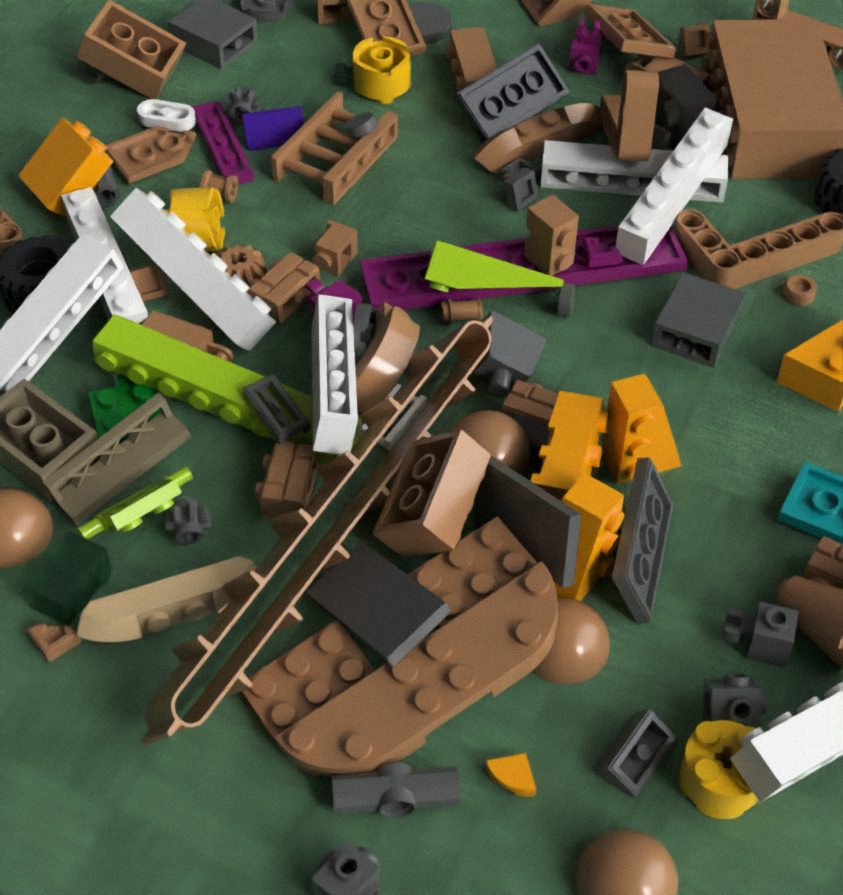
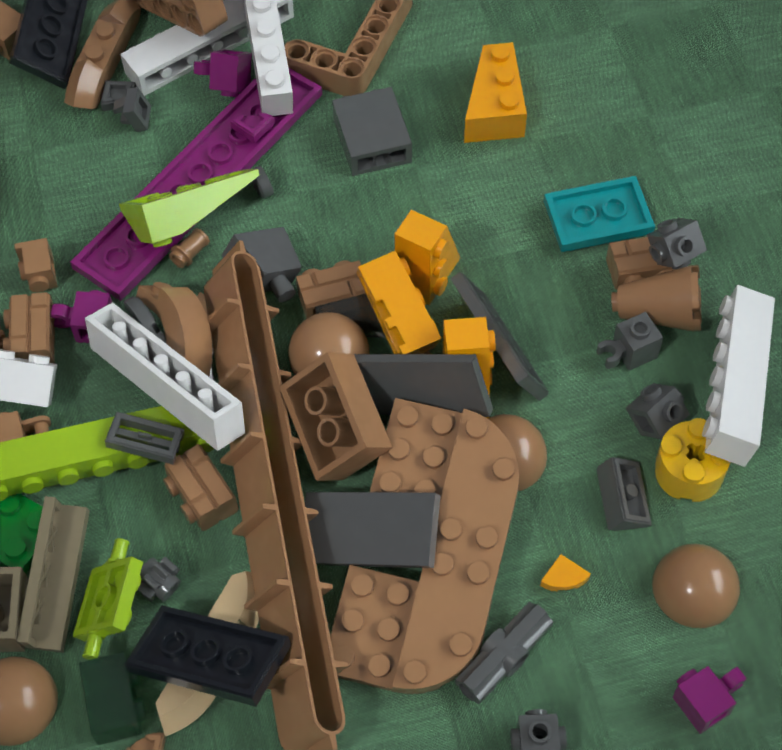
camera: 40 degrees left, 10 degrees up
medium nougat brick [524,194,579,276] -> none
medium nougat tile [783,275,817,306] -> none
none -> black tile [124,605,292,707]
none -> magenta brick [194,49,252,97]

